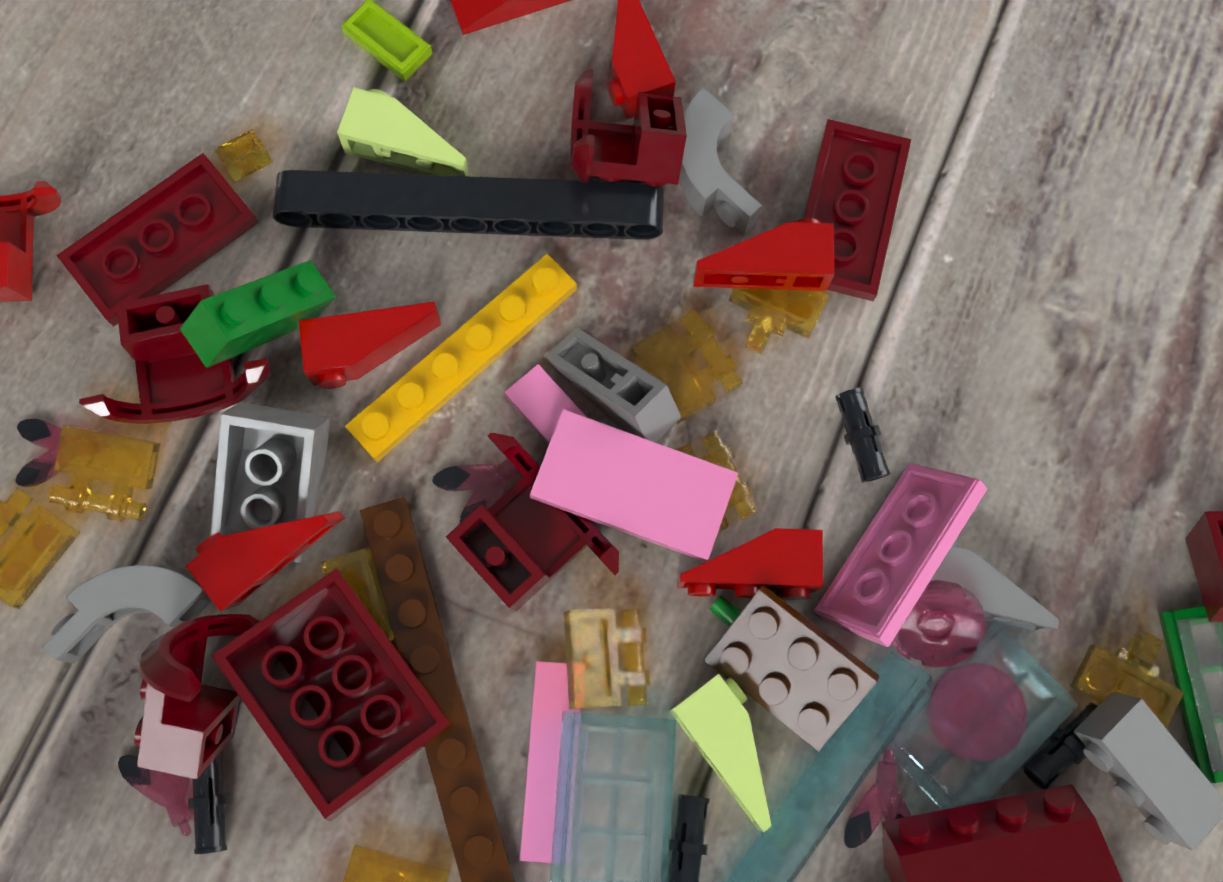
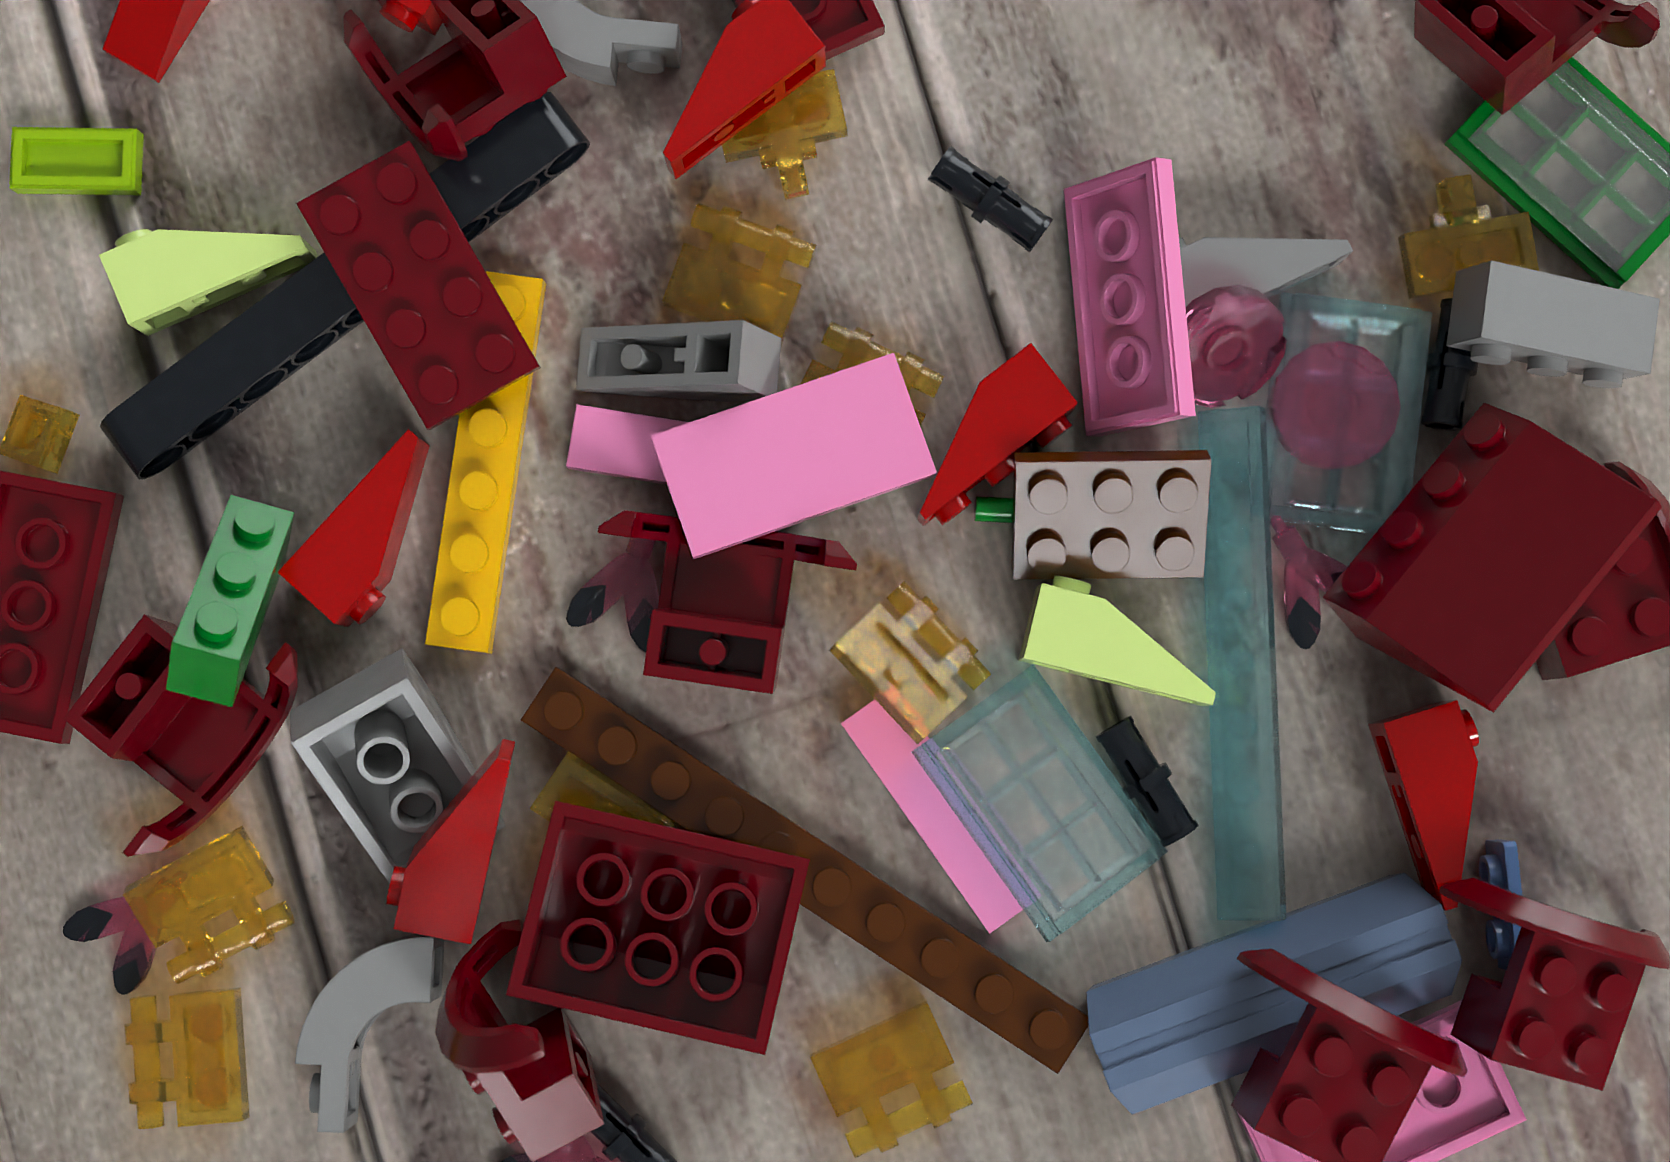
camera: 35 degrees left, 10 degrees up
none -> dark red plate [296,140,541,430]

